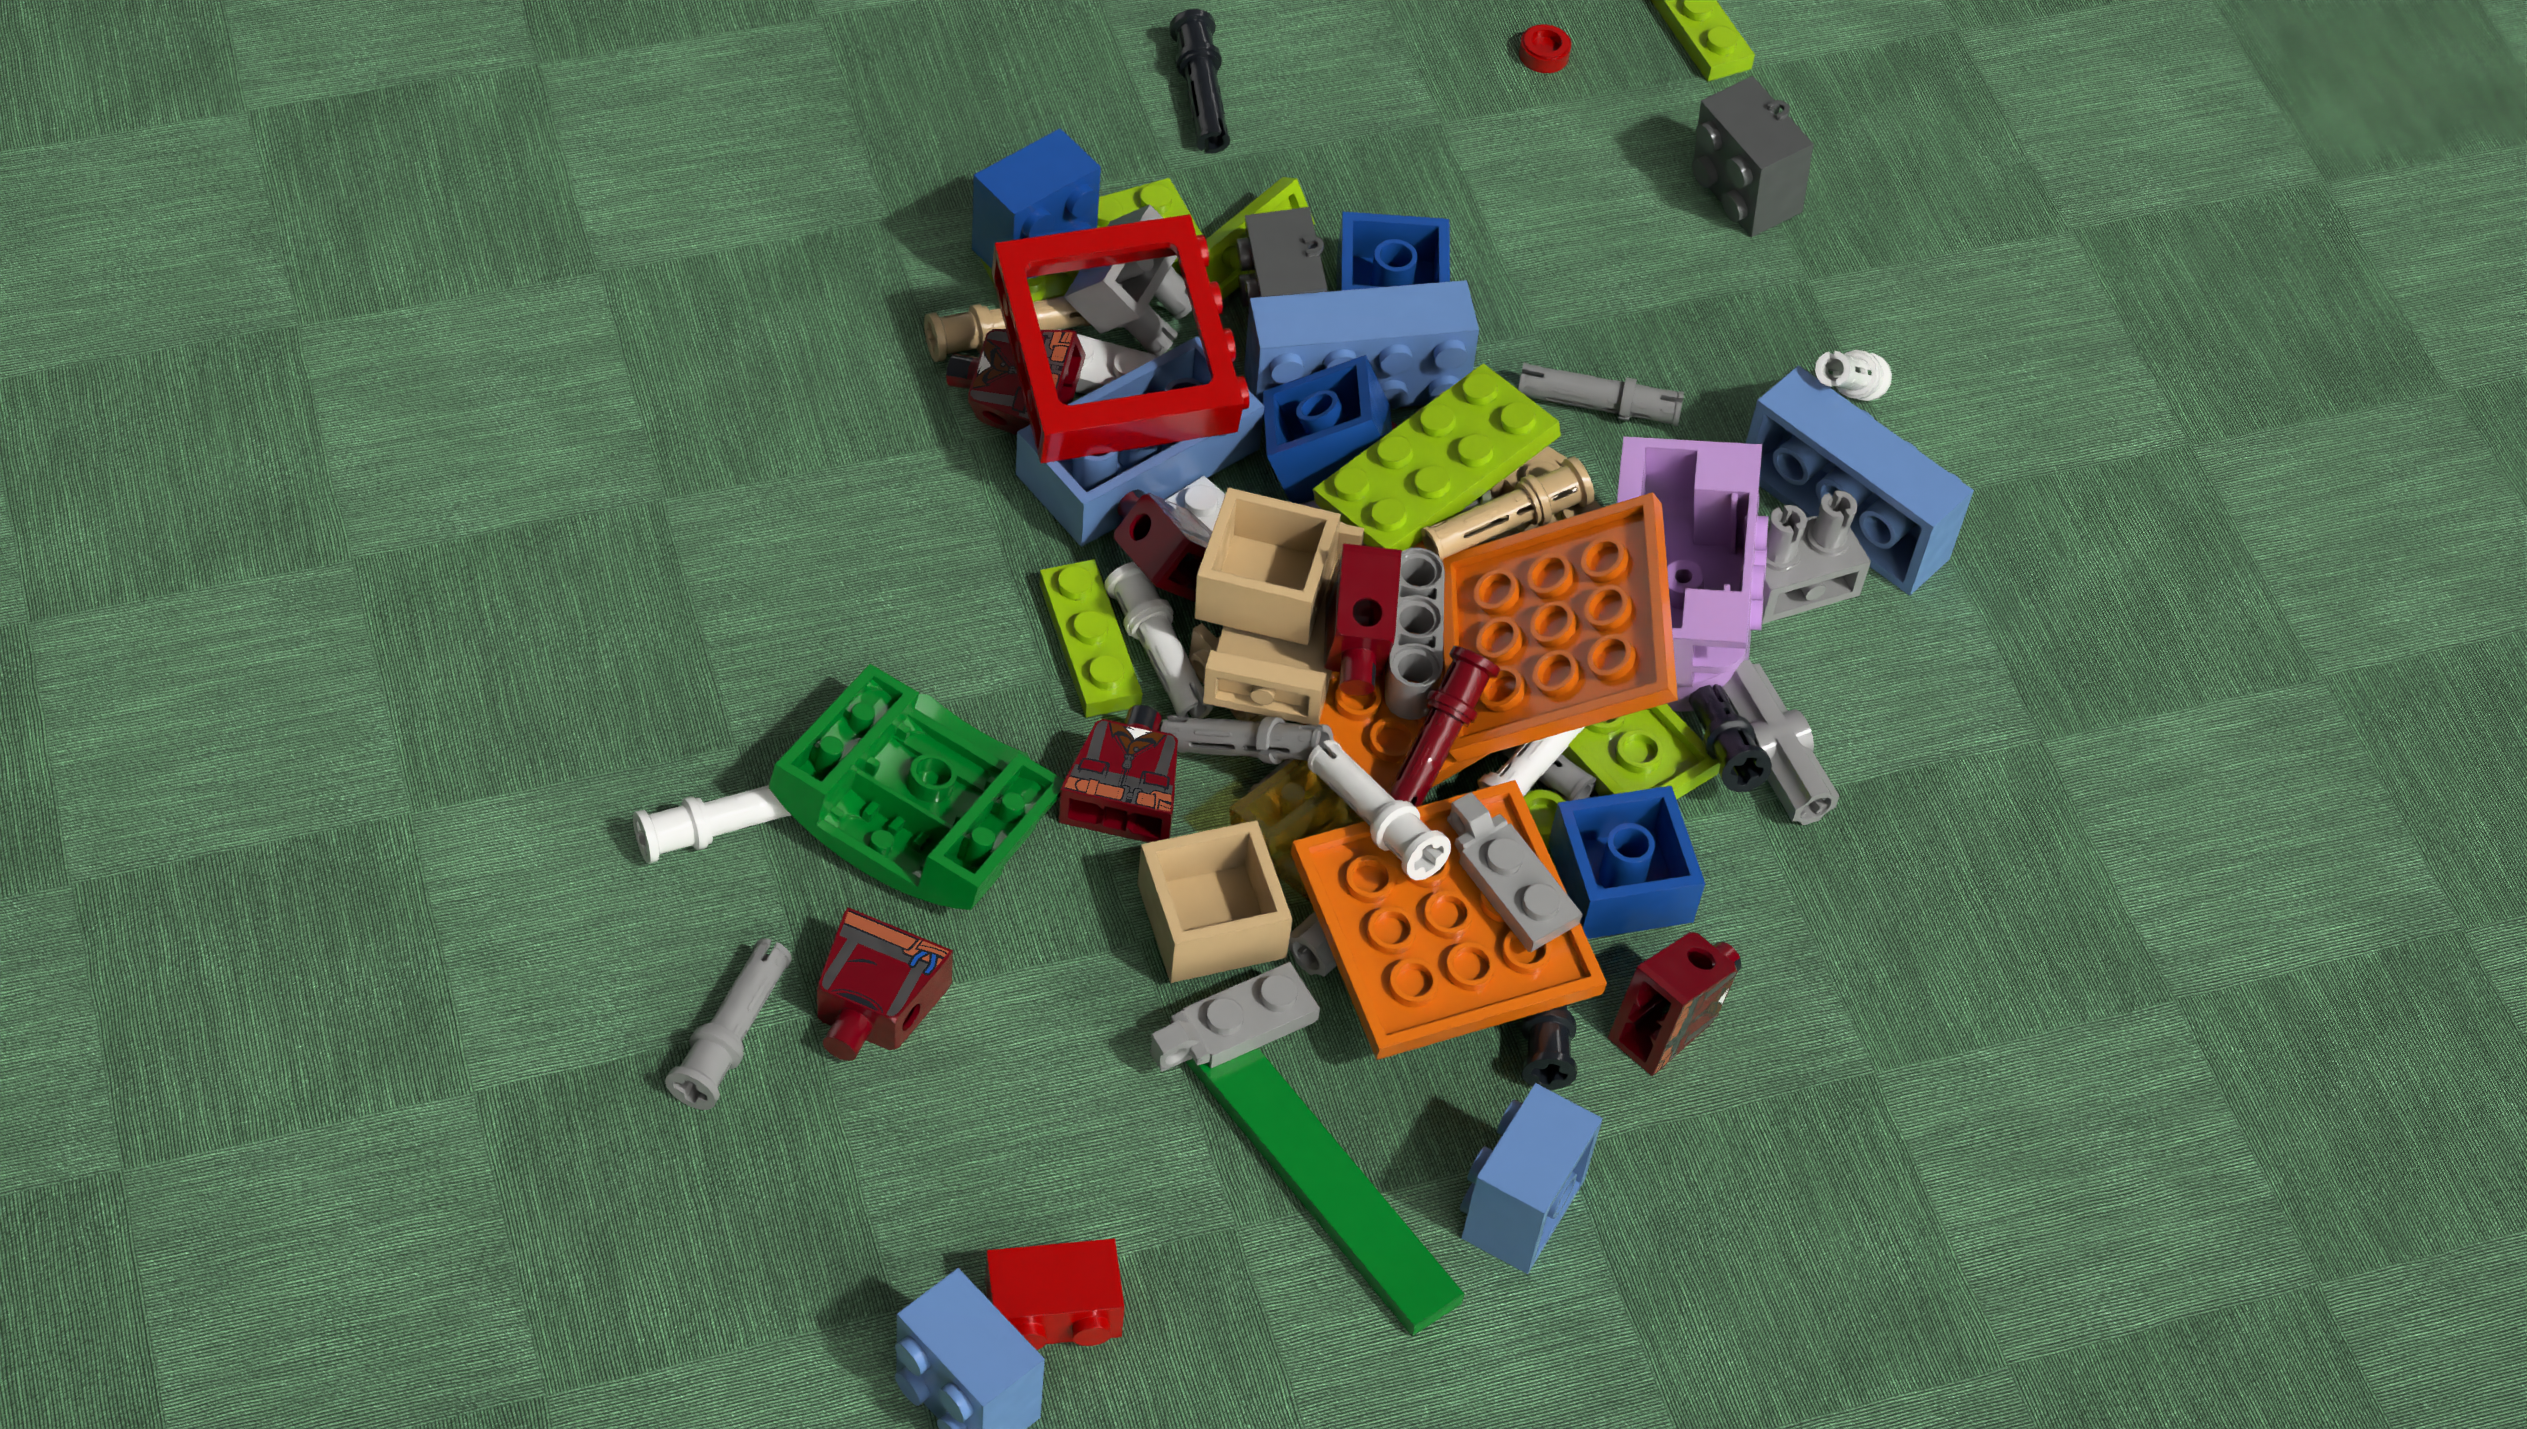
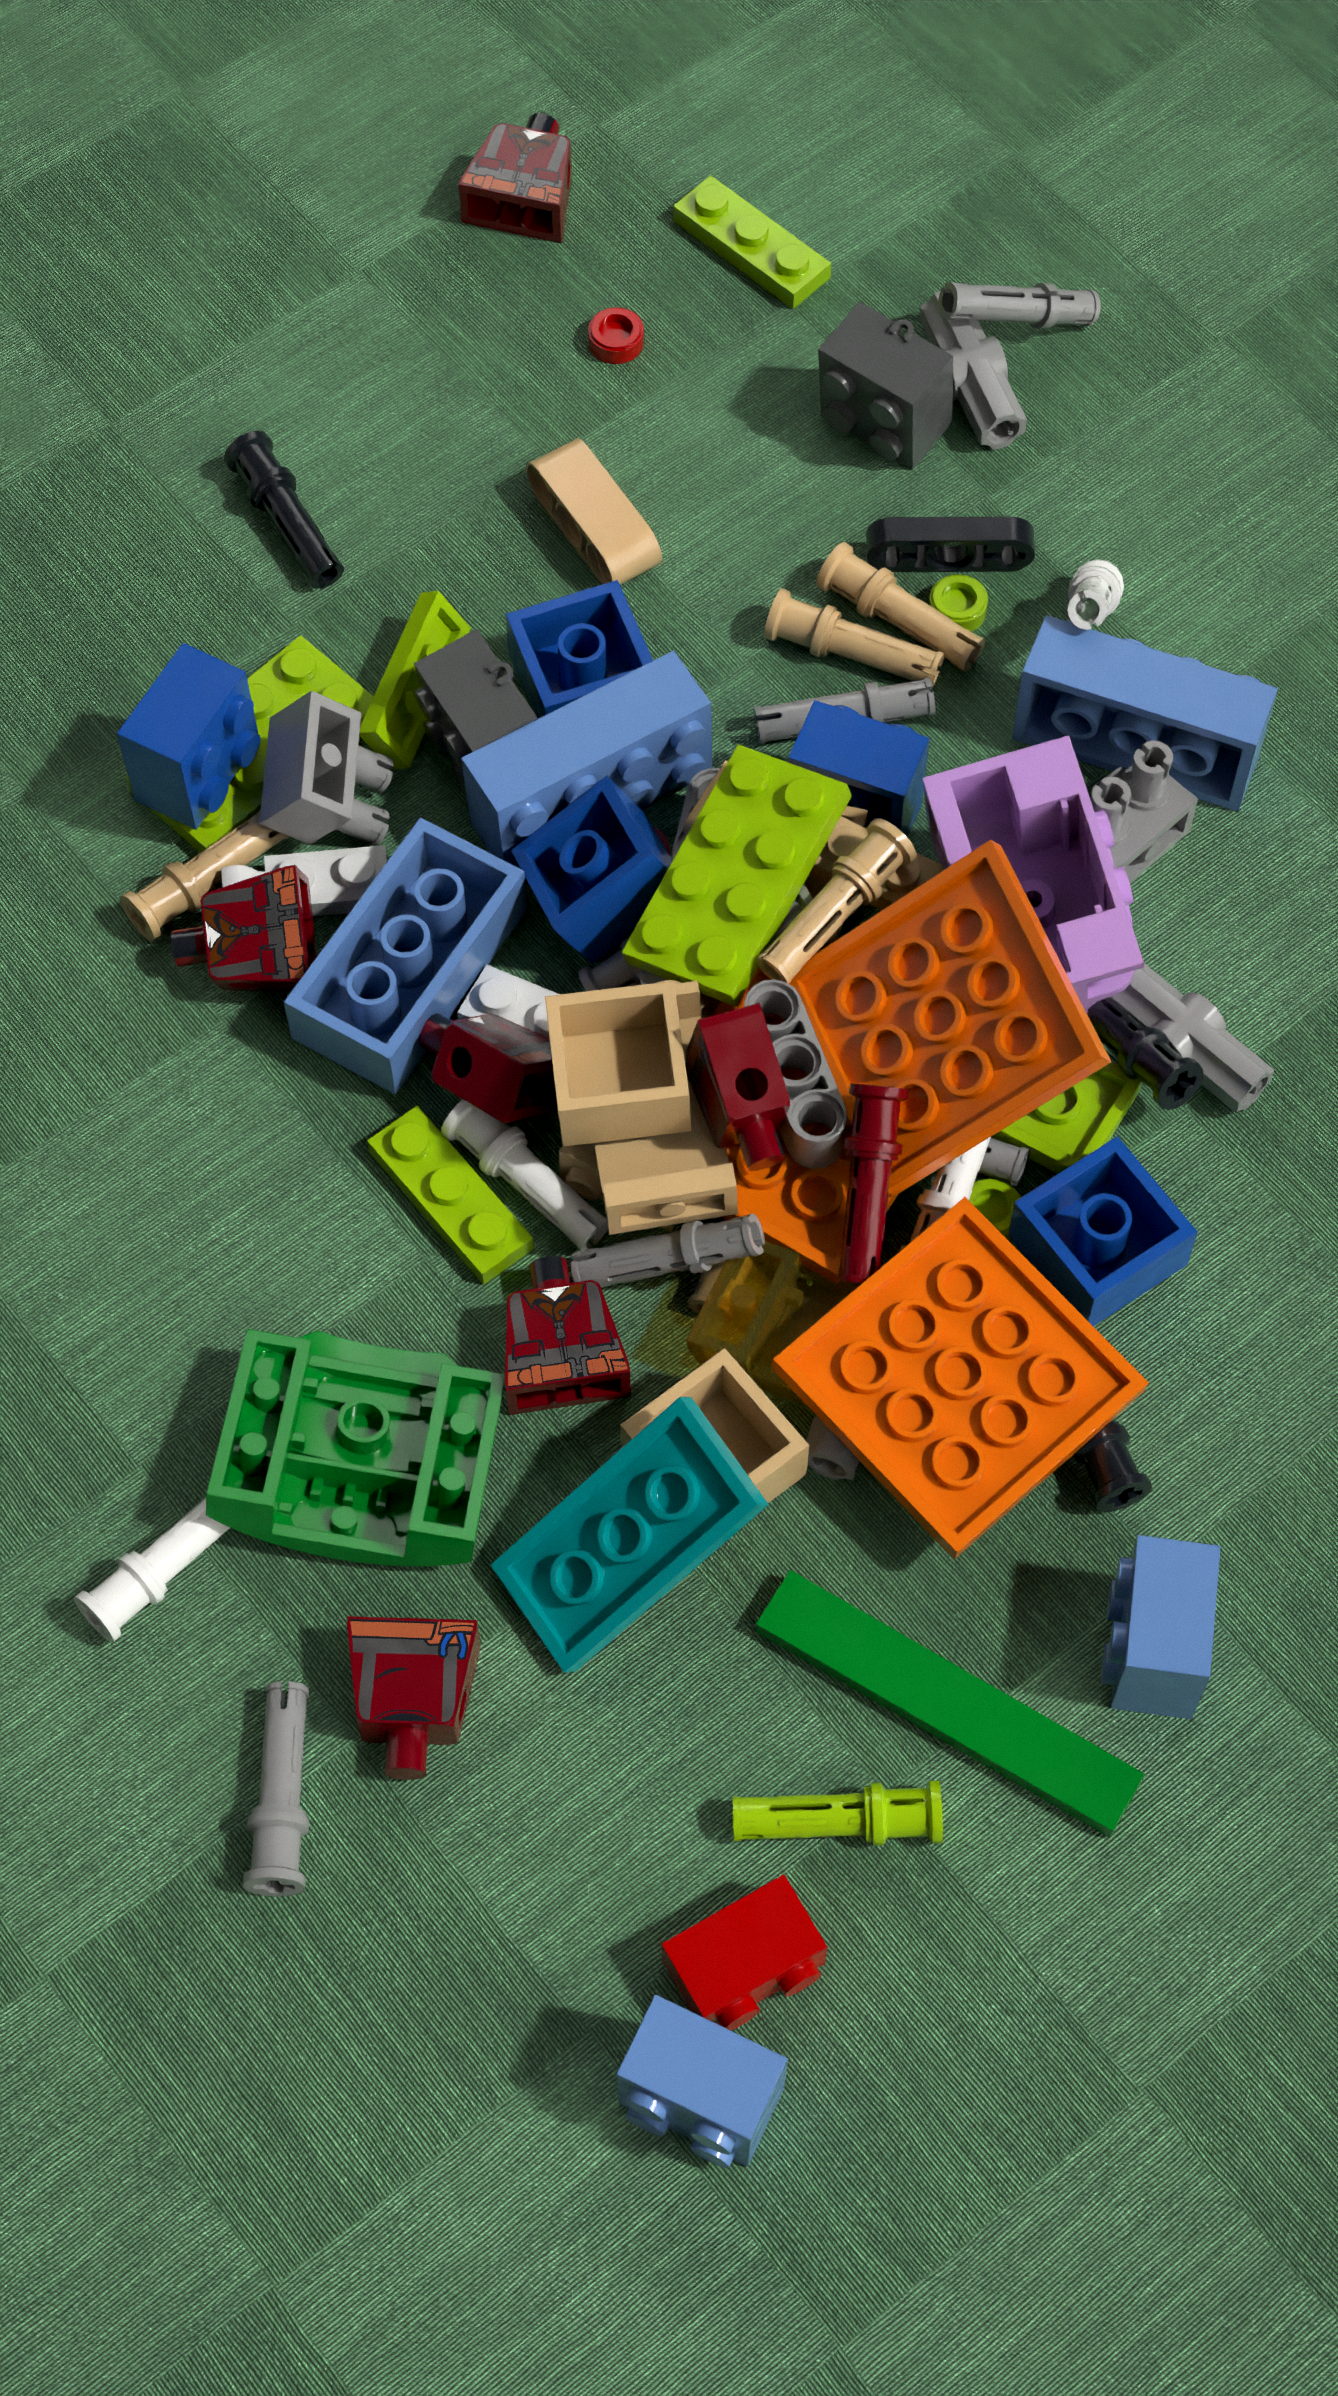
camera: 15 degrees left, 10 degrees up
red piece [992,214,1249,464] -> none
light grey hinge [1149,962,1320,1072] -> none
white pin [1308,740,1451,880] -> none
light grey hinge [1447,792,1583,953] -> none
dark red torso [1607,932,1741,1076] -> none
none -> teal plate [491,1397,769,1673]
none -> tan beam [526,438,662,585]
none -> lime pin [732,1780,943,1846]
none -> tan pin [764,588,945,688]
none -> blue brick [788,700,930,838]
none -> tan pin [816,542,985,672]
none -> black beam [866,517,1035,572]
none -> light grey piece [919,291,1027,450]
none -> lime tile [929,574,988,632]
none -> light grey pin [938,282,1101,329]

